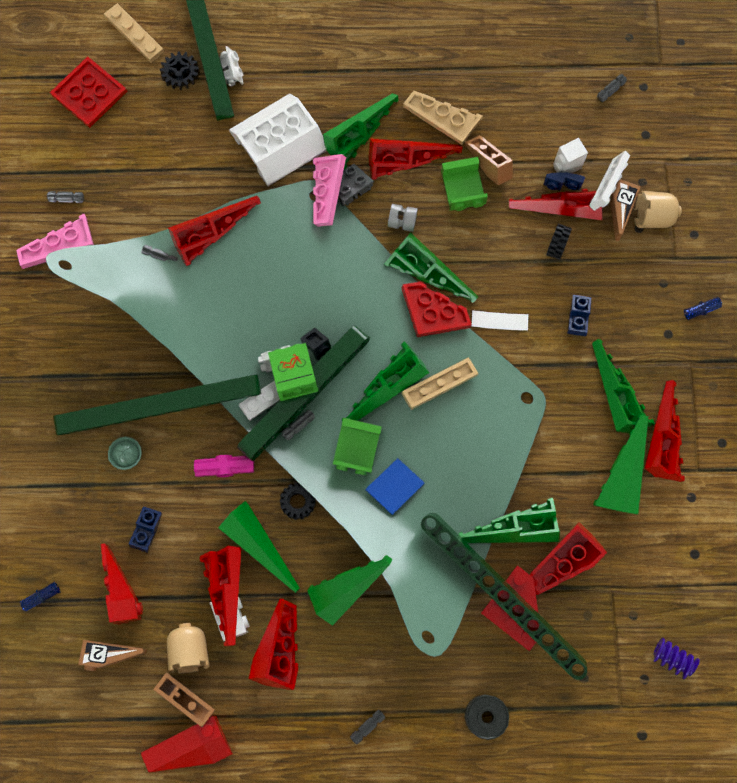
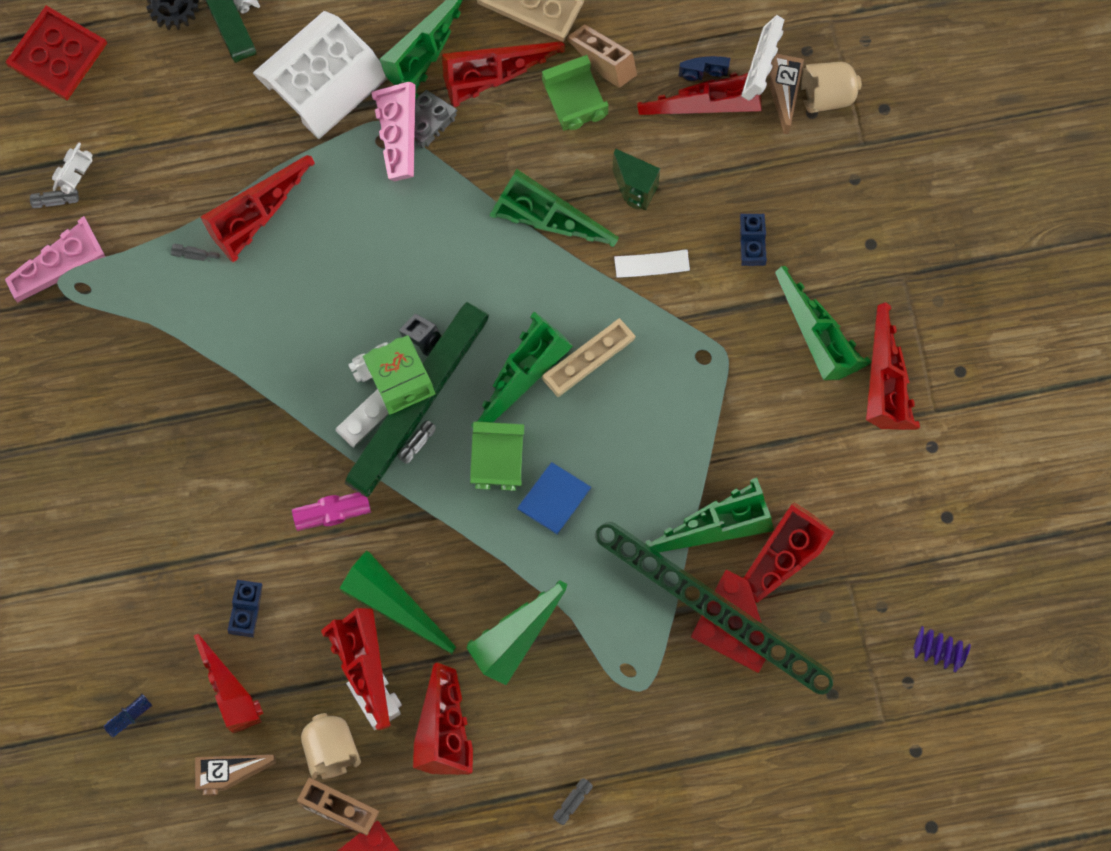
camera: 10 degrees left, 0 degrees up
dark green beam [53,375,262,435] -> none
sand green hat [108,436,142,470] -> none
black tyre [280,483,316,520] -> none
light grey wheel [388,204,418,232] -> none
red plate [402,281,472,337] -> none
pearl dark grey wheel [464,694,509,740] -> none
black tyre [546,223,572,260] -> none
white brick [554,138,588,173] -> none
green wedge [593,415,648,514] -> none
clear blue axle [684,297,722,320] -> none
none -> white hinge [52,143,93,194]
none -> dark green slope [612,149,661,210]

